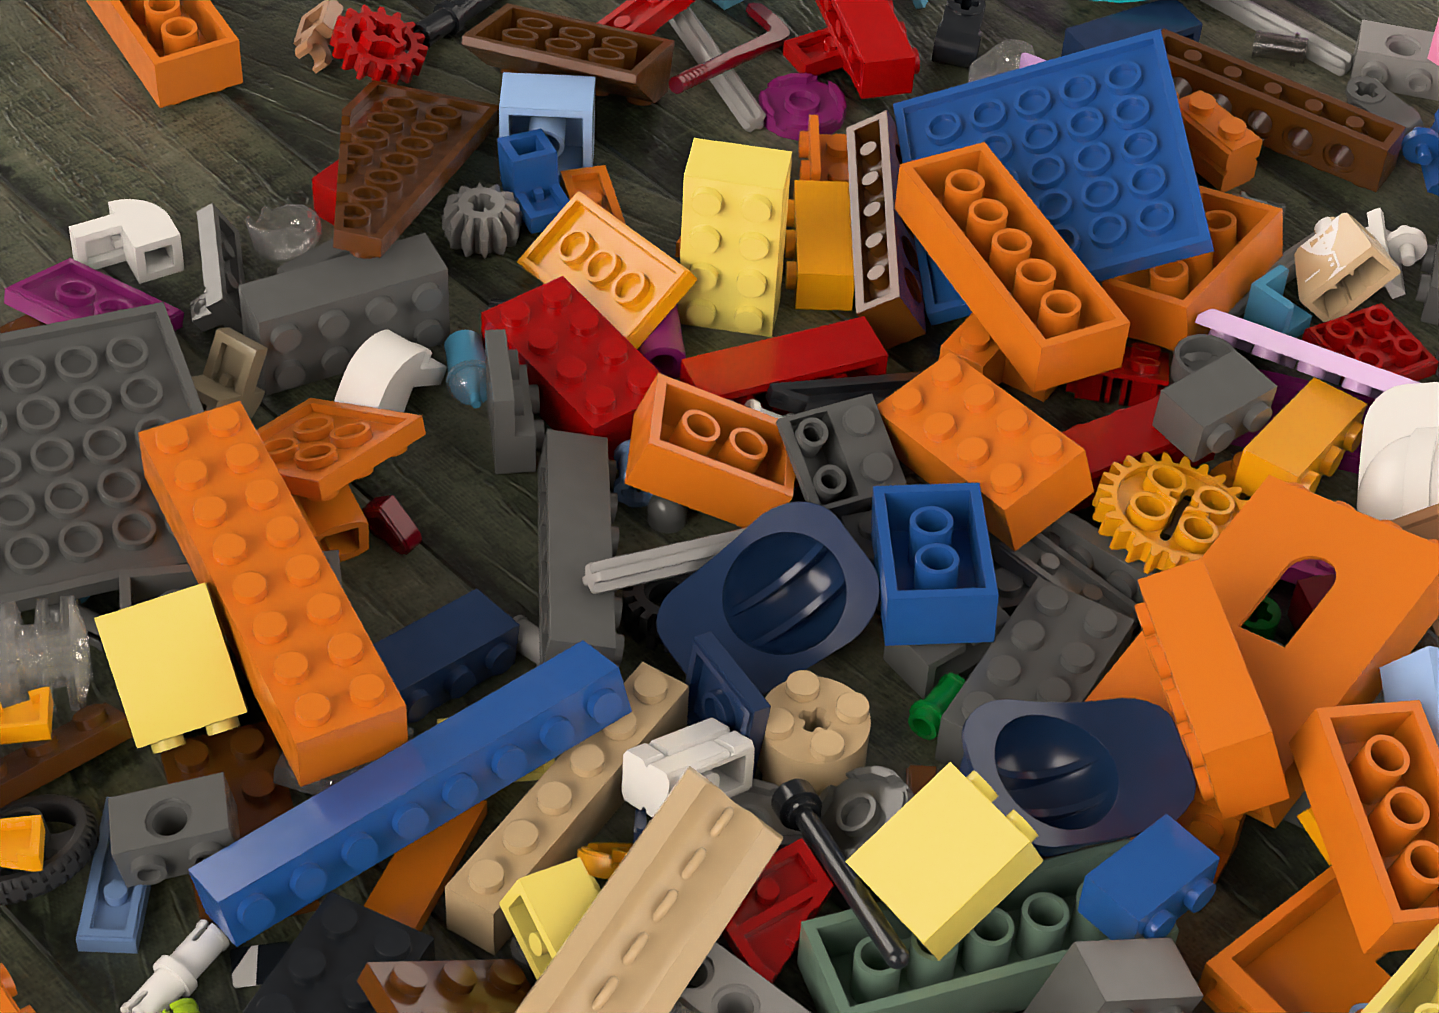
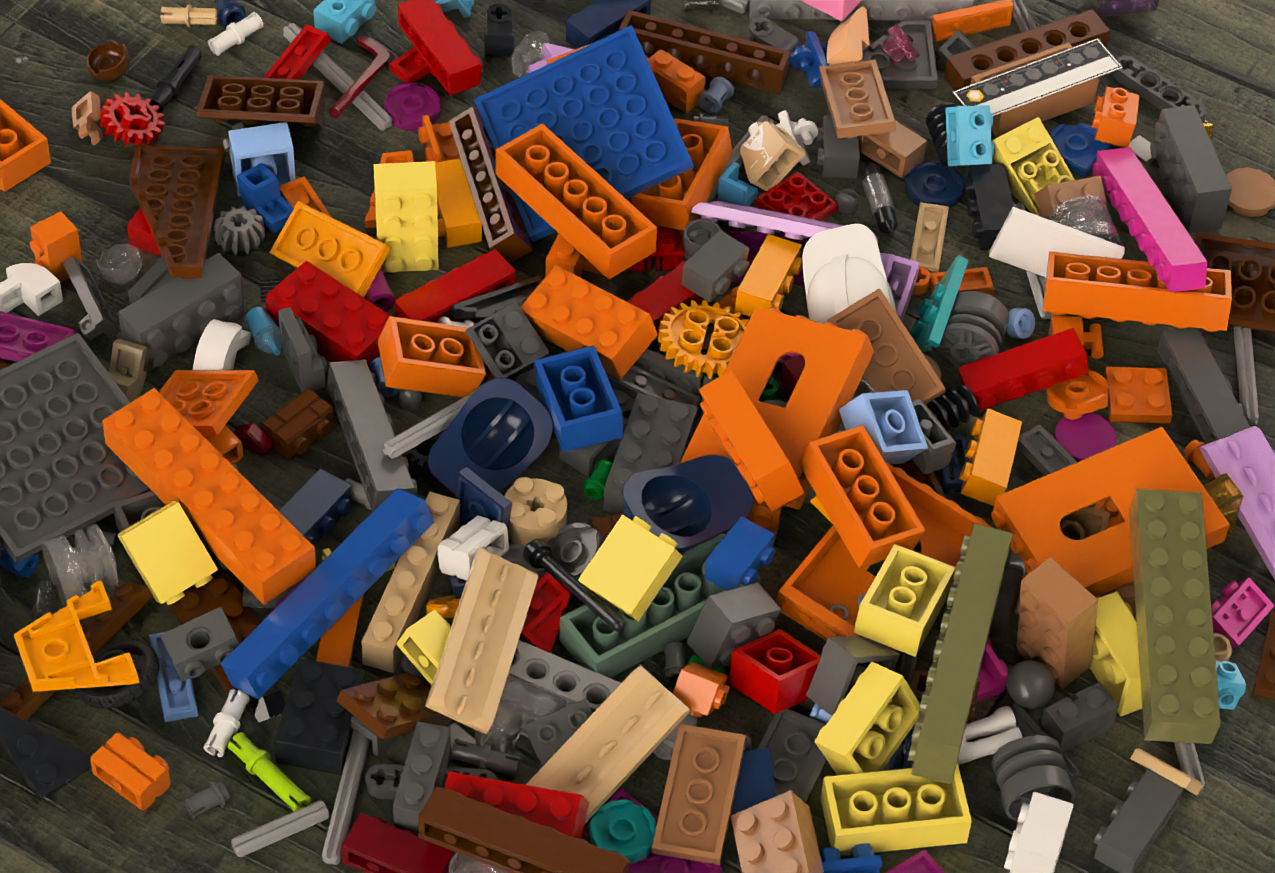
camera: 15 degrees left, 5 degrees up
none -> orange brick [30,211,83,282]
none -> reddish brown brick [261,388,335,460]
none -> sand blue bush [698,77,734,114]

